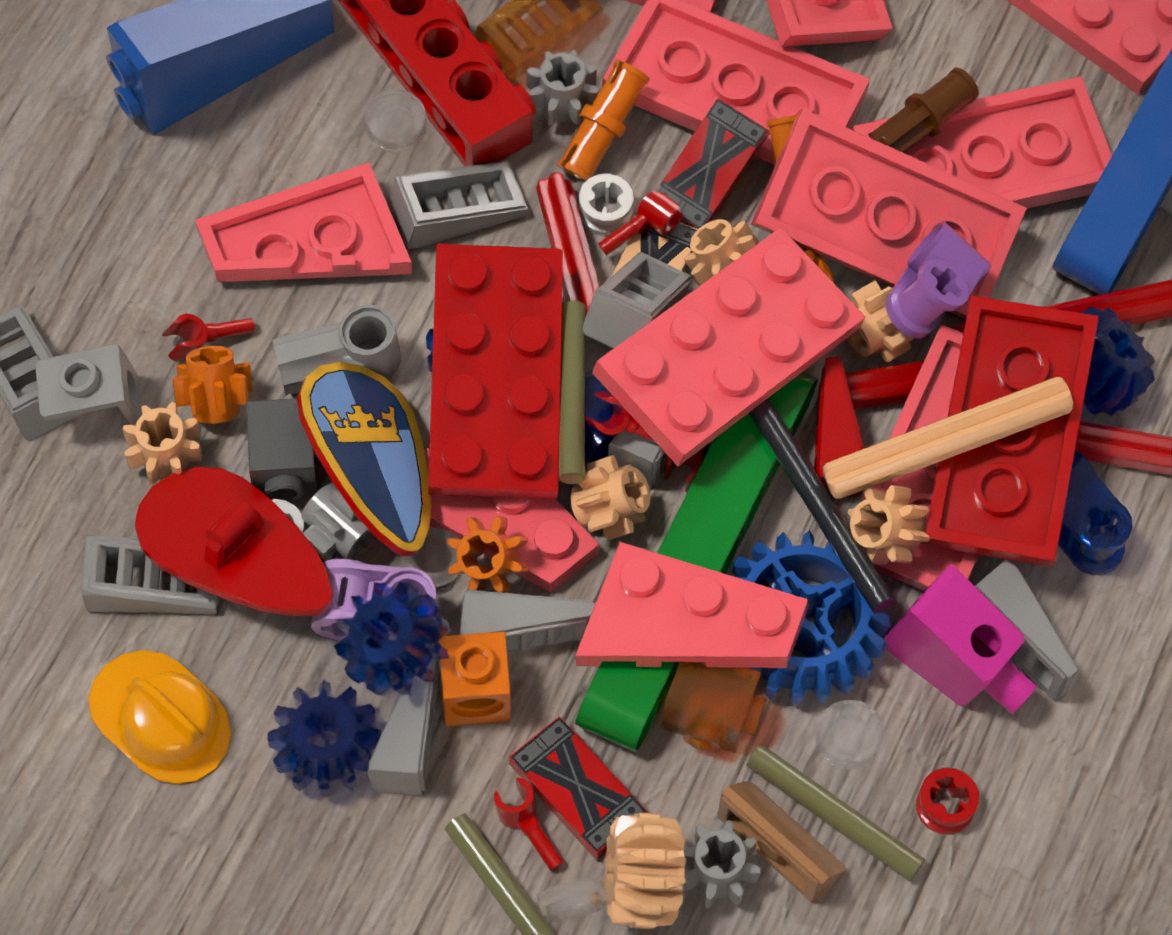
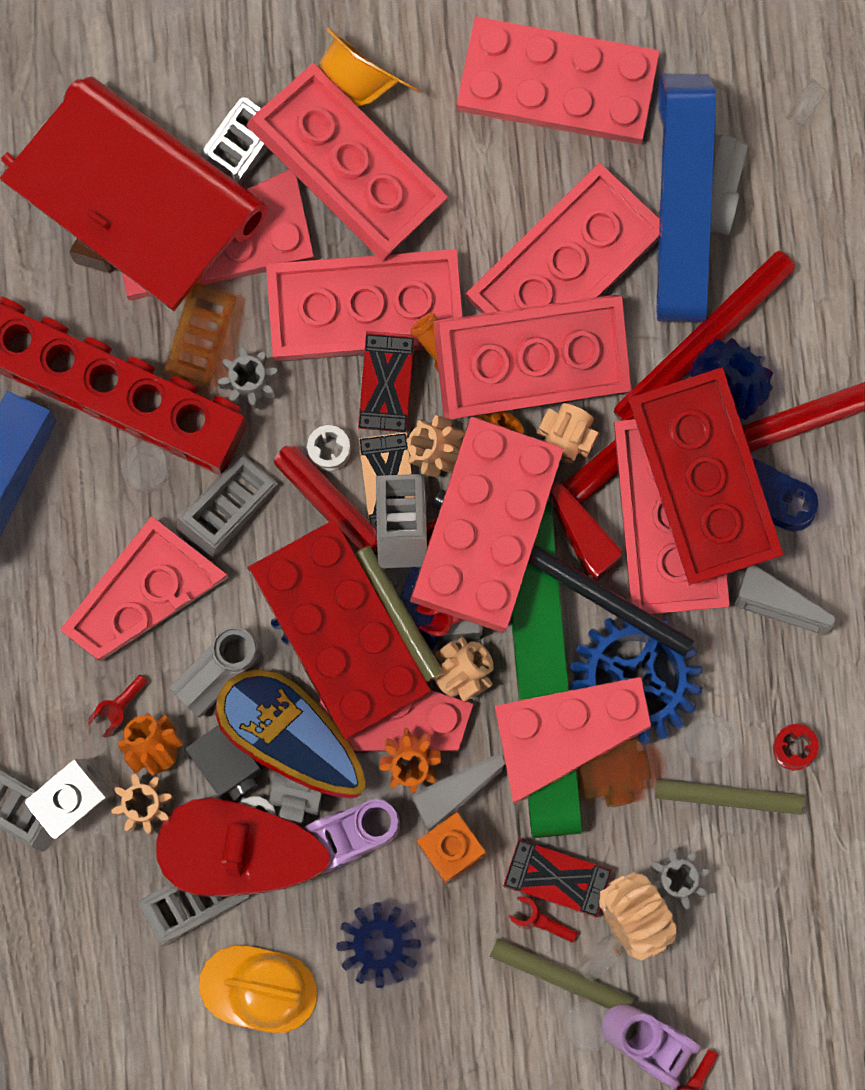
camera: 25 degrees left, 15 degrees up
clear blue gear [333,581,451,696] -> none
light grey slope [367,647,441,796] -> none
orange pin [556,59,650,182] -> none
red hand [598,191,683,256] -> none
medium nougat slope [717,781,846,903] -> none
light nougat axle [823,377,1073,499] -> none
light nougat gear [847,485,930,565] -> none
reddish brown axle [870,67,979,153] -> none
dark pink torso [883,564,1038,714] -> none
medium lavender piece [885,222,991,339] -> none

